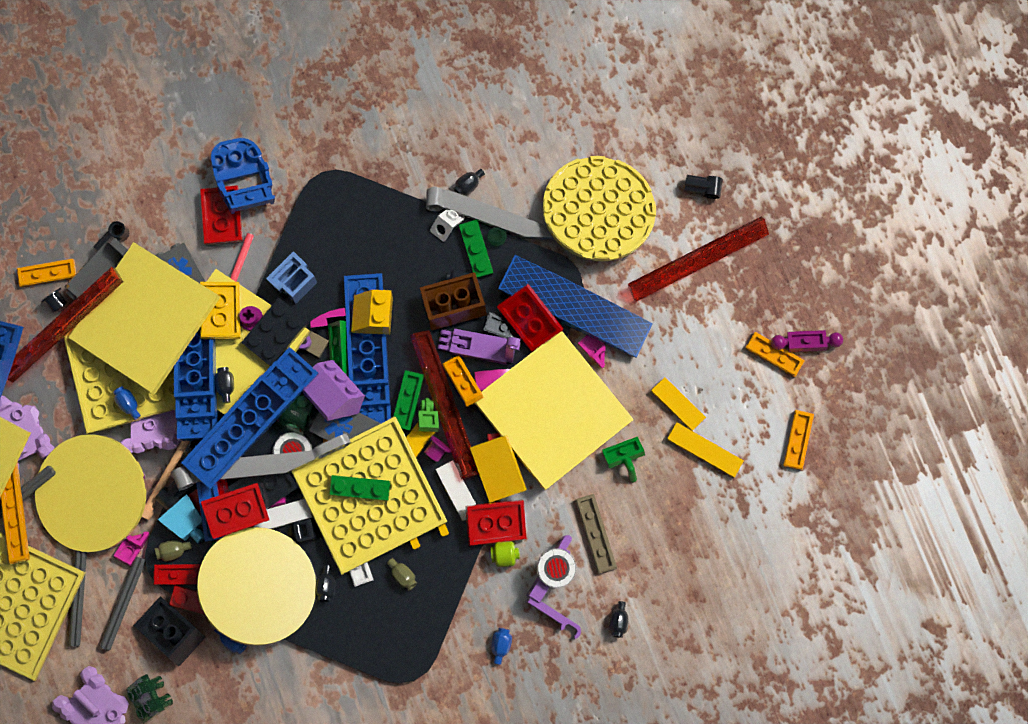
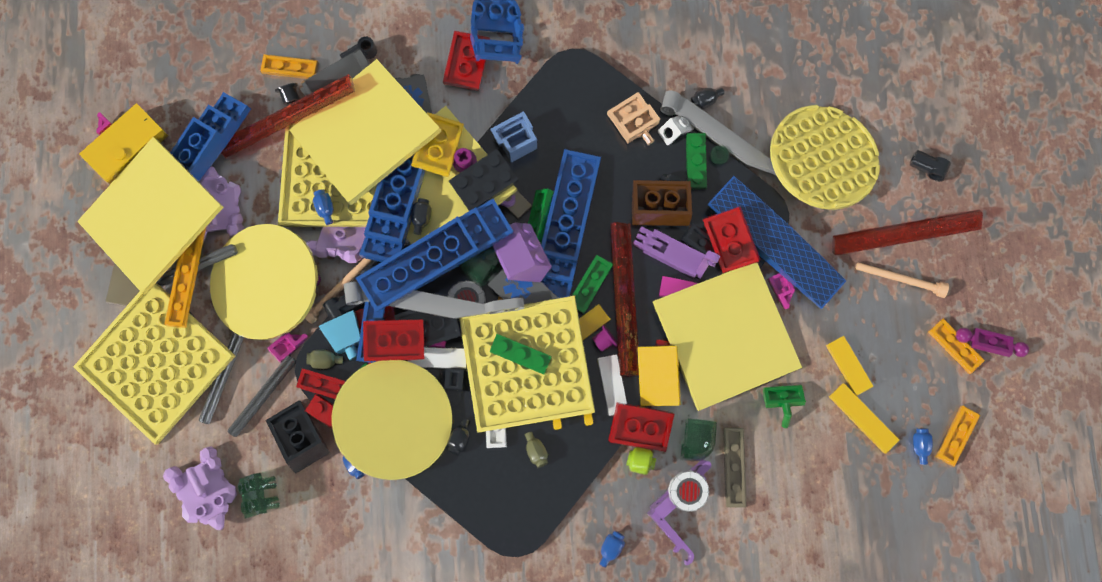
camera: 15 degrees right, 0 degrees up
coral bar [230,233,254,282] -> none
dark pink slope [310,308,346,328] -> none
yellow slope [351,290,393,335] -> none
bright green plate [418,398,439,432] -> none
light orange tile [442,355,484,406] -> none
black plant [609,601,629,638] -> none
none -> light nougat plate [607,92,660,145]
none -> clear green brick [680,418,717,462]
none -> light nougat piece [855,262,949,298]
none -> blue plant [913,428,933,465]

